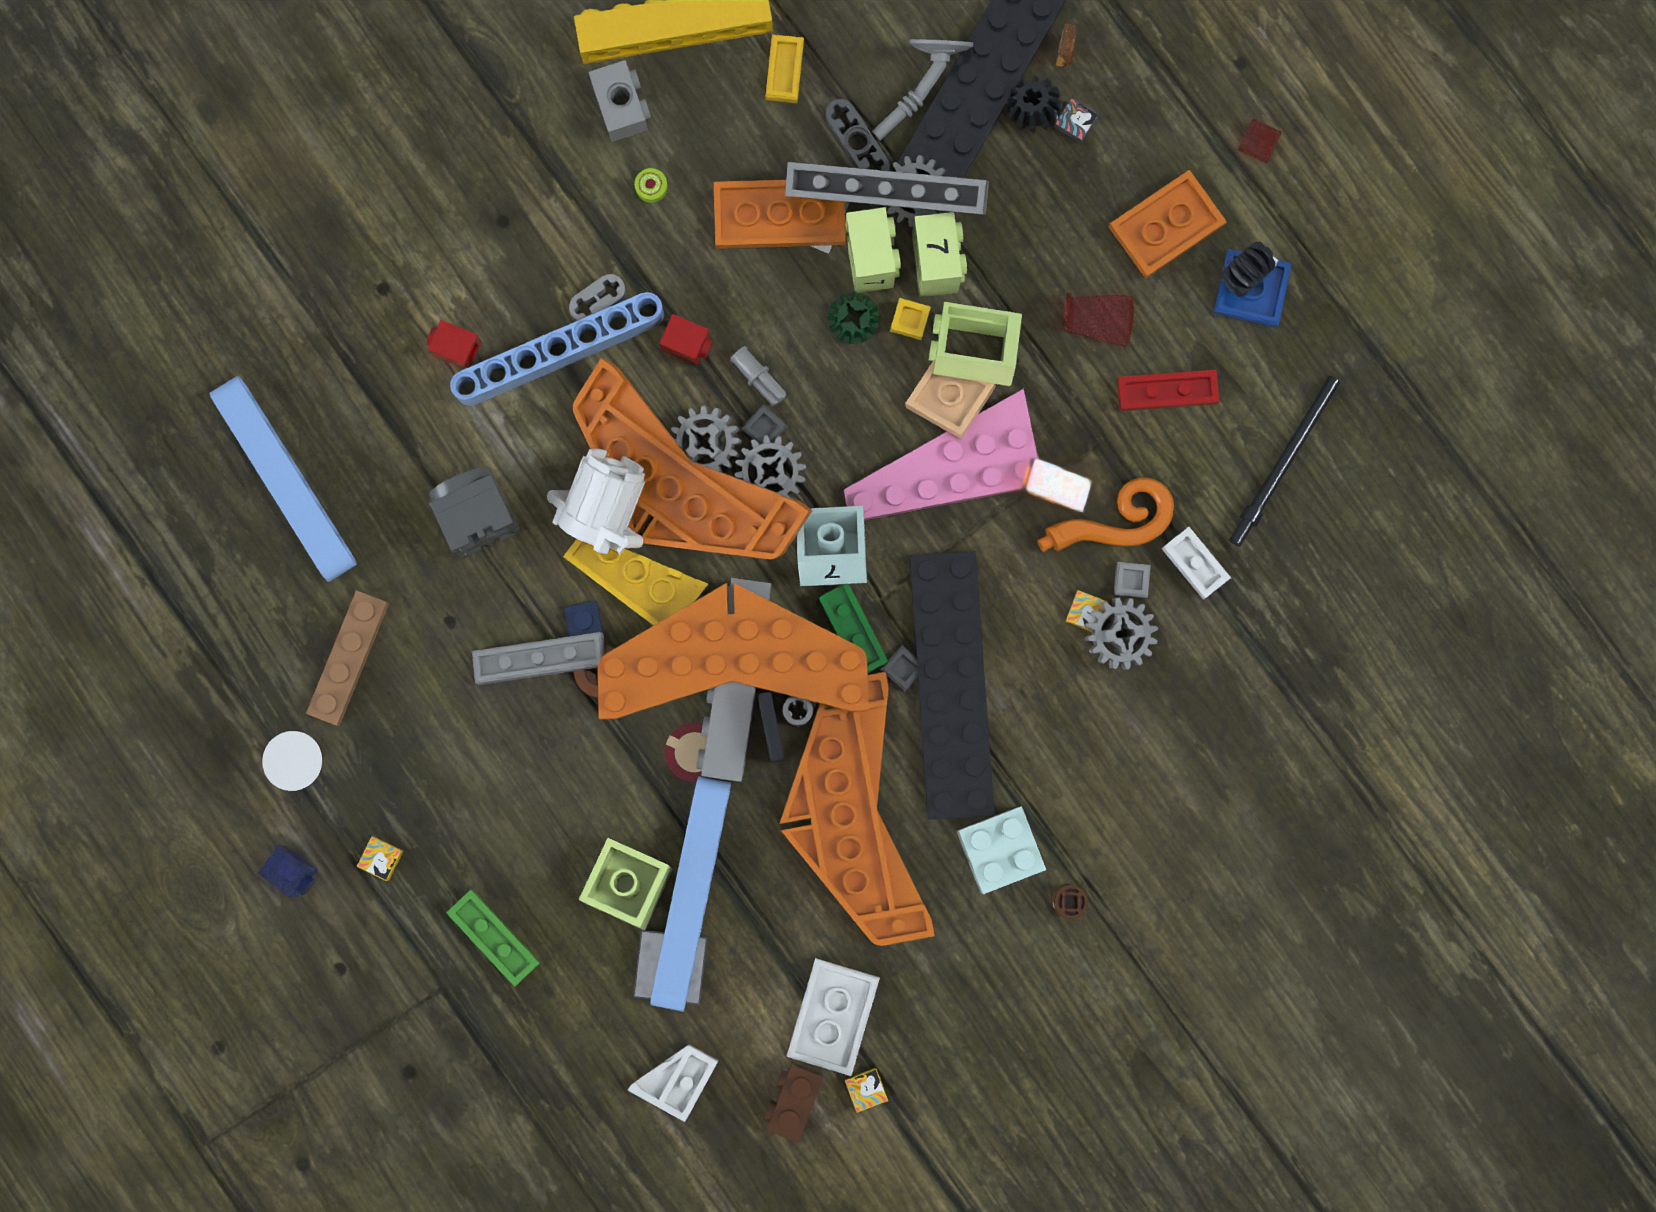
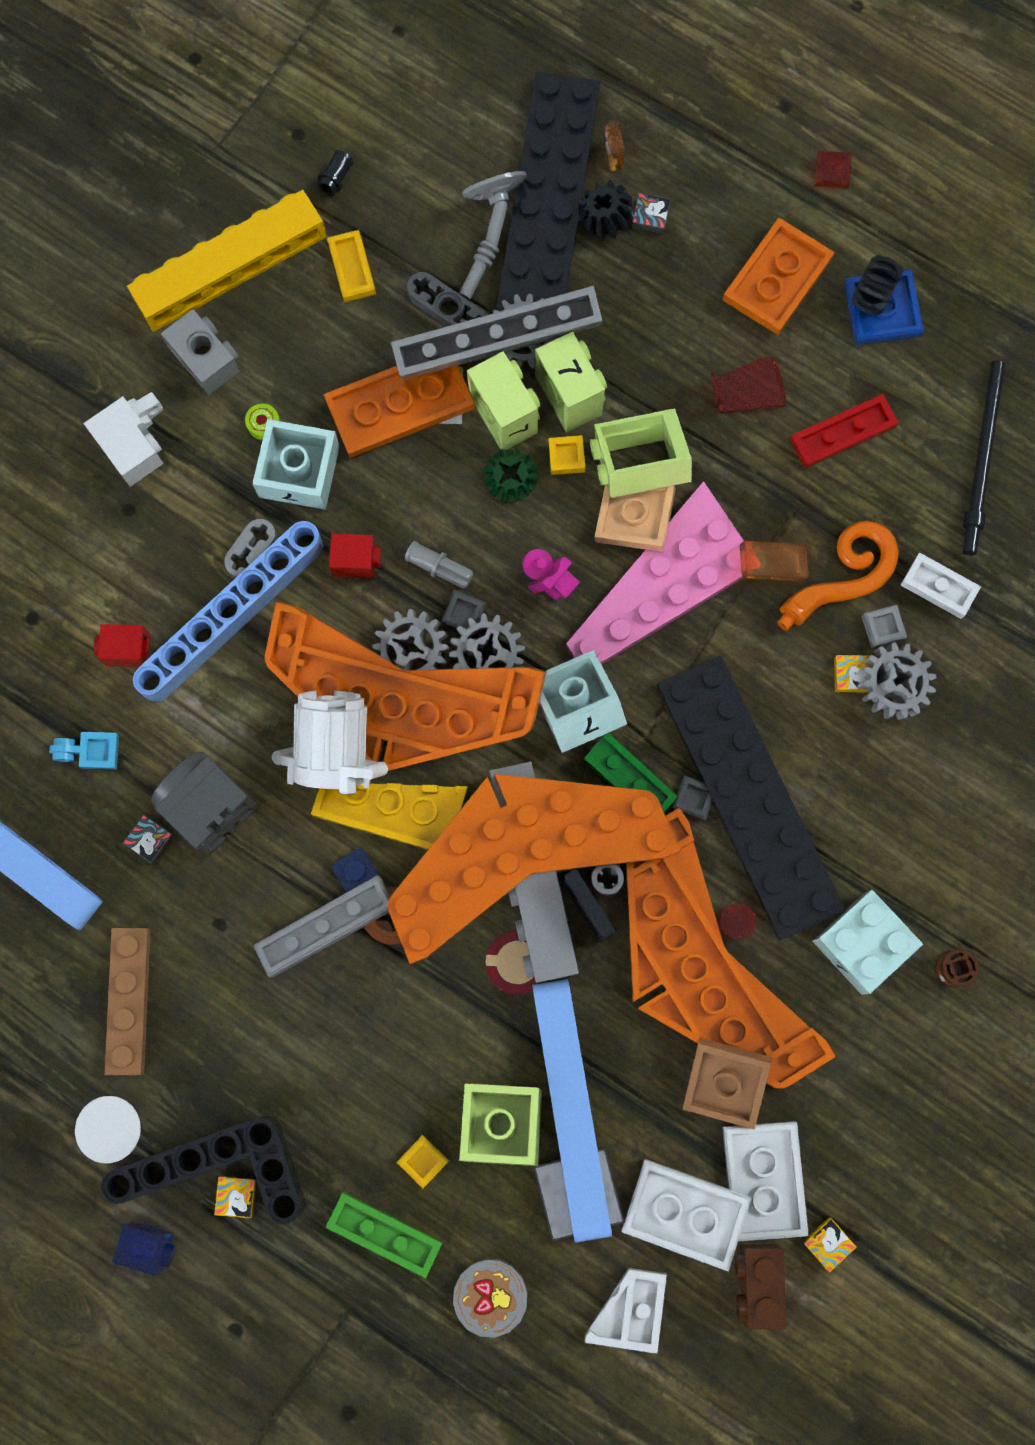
camera: 15 degrees left, 5 degrees down
none -> medium azure plate [49,732,119,770]
none -> white hinge [83,392,164,487]
none -> black beam [101,1116,305,1225]
none -> tile [122,814,174,865]
none -> light aqua brick [252,419,340,510]
none -> yellow tile [397,1135,449,1188]
none -> tile [453,1258,527,1338]
none -> dark pink hips [522,549,579,601]
none -> white tile [622,1159,751,1272]
none -> medium nougat plate [683,1038,772,1130]
none -> clear red plate [720,903,756,940]

